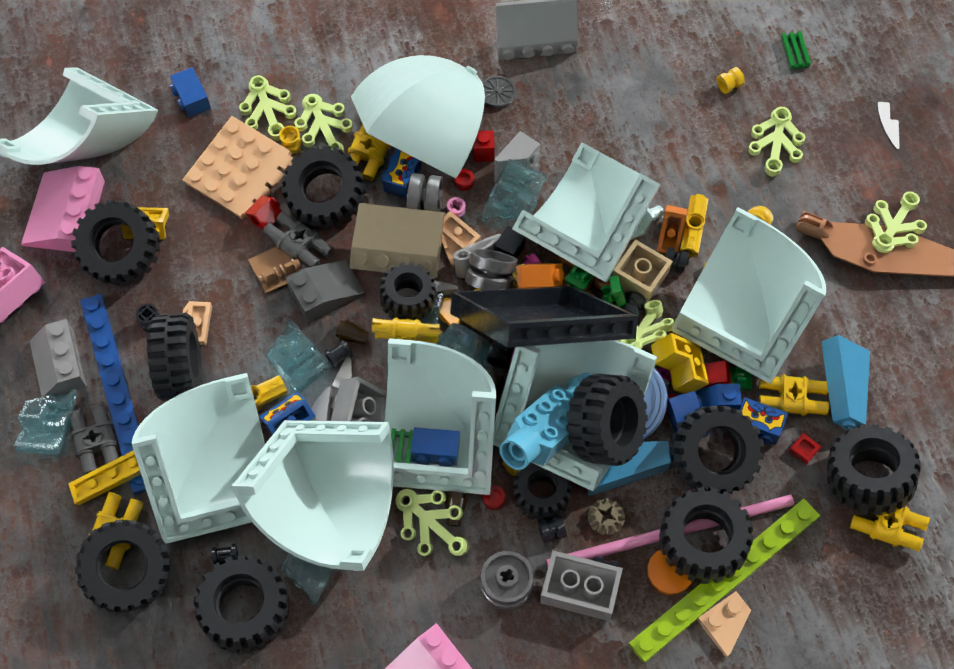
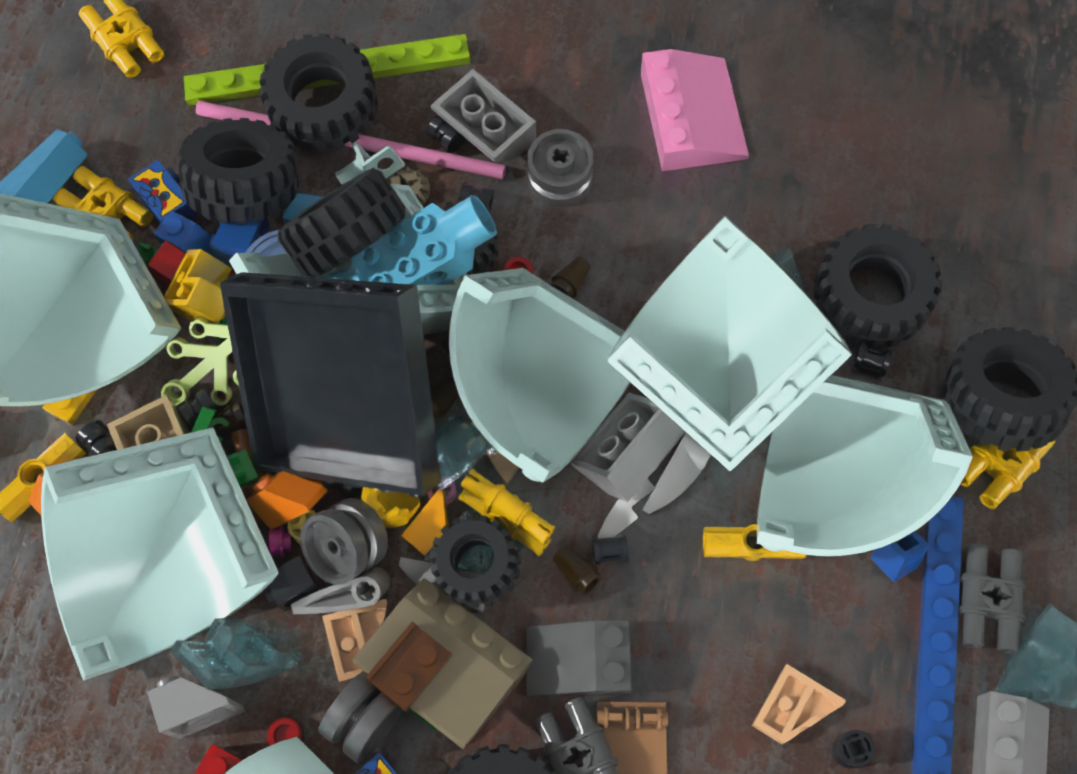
camera: 150 degrees left, 5 degrees up
yellow plate [68,450,141,506] -> none
black tyre [146,313,202,401] -> none
blue brick [259,392,316,436] -> none
clear light blue slope [265,319,332,393] -> none
green tile [391,428,414,464] -> none
yellowish green plant [396,489,469,556] -> none
blue brick [411,427,460,467] -> none
bright pink bush [447,197,466,218] -> none
orange tile [647,550,692,595] -> none
light nougat wing [698,591,751,658] -> none
red tile [788,433,822,465] -> none
black tyre [827,424,921,515] -> none
none -> light aqua bracket [335,141,405,185]
none -> reddish brown plate [366,621,452,712]

